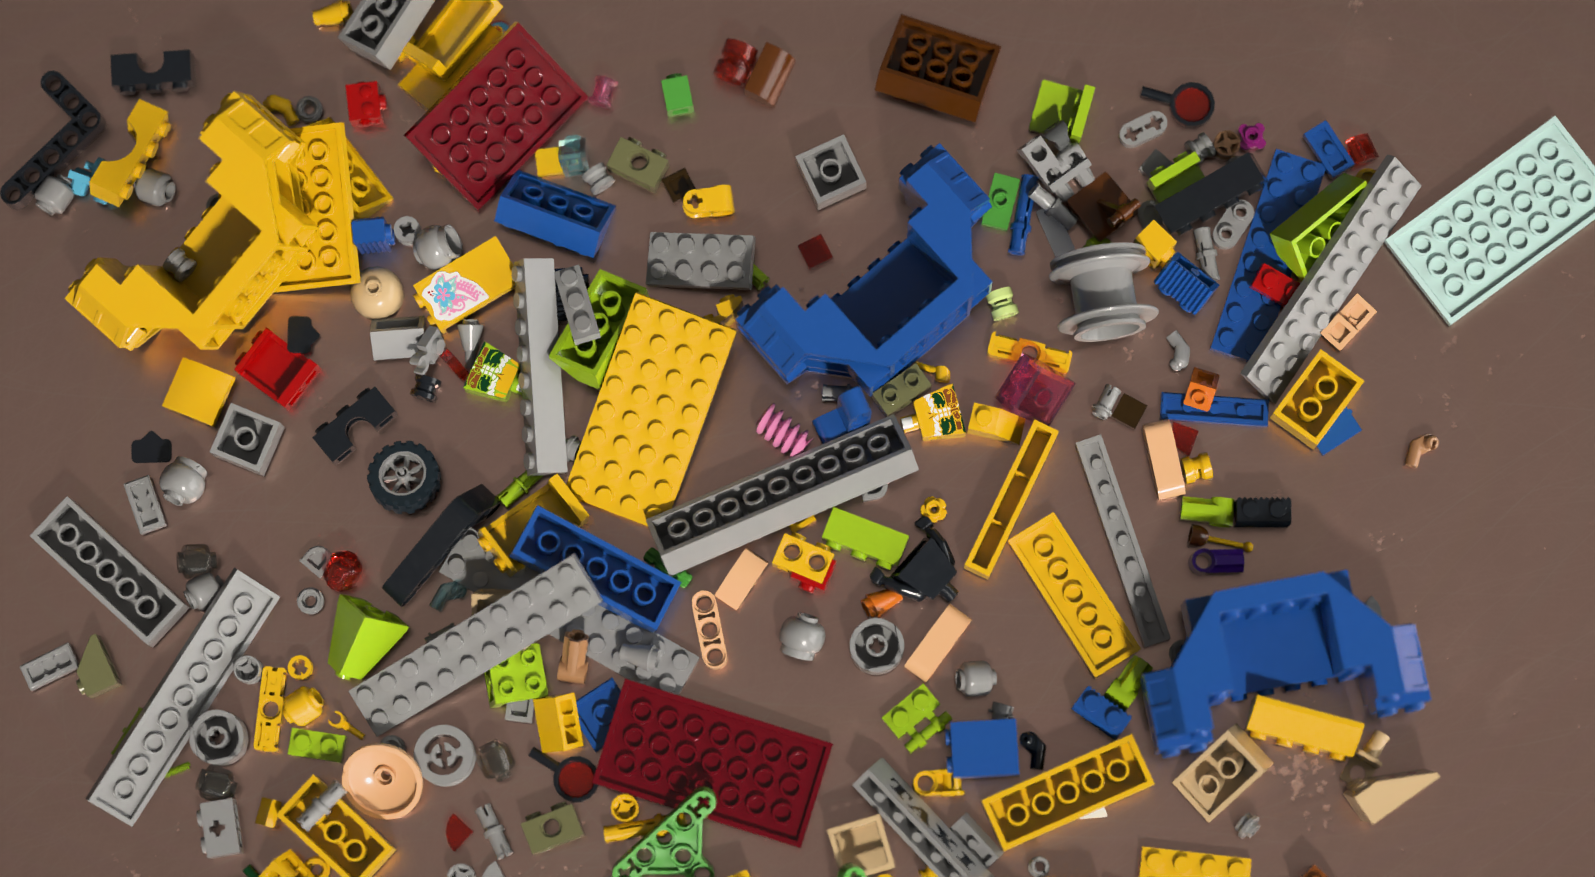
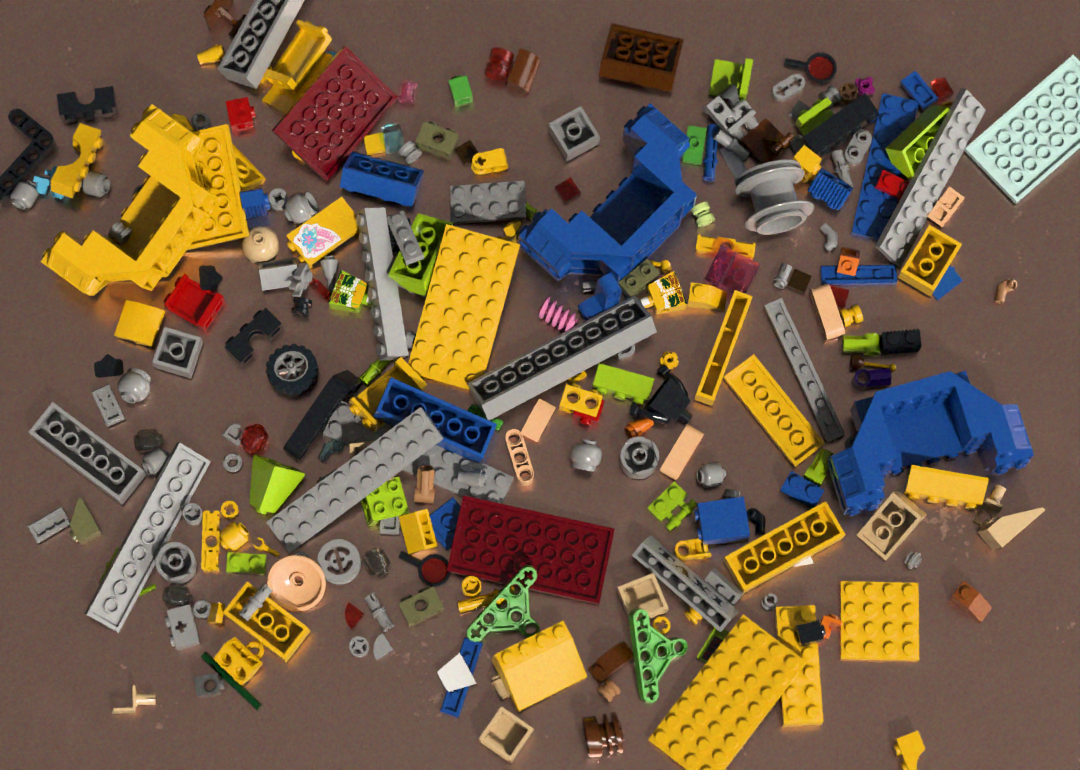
camera: 15 degrees left, 5 degrees down
none -> light grey plate [192,599,211,619]

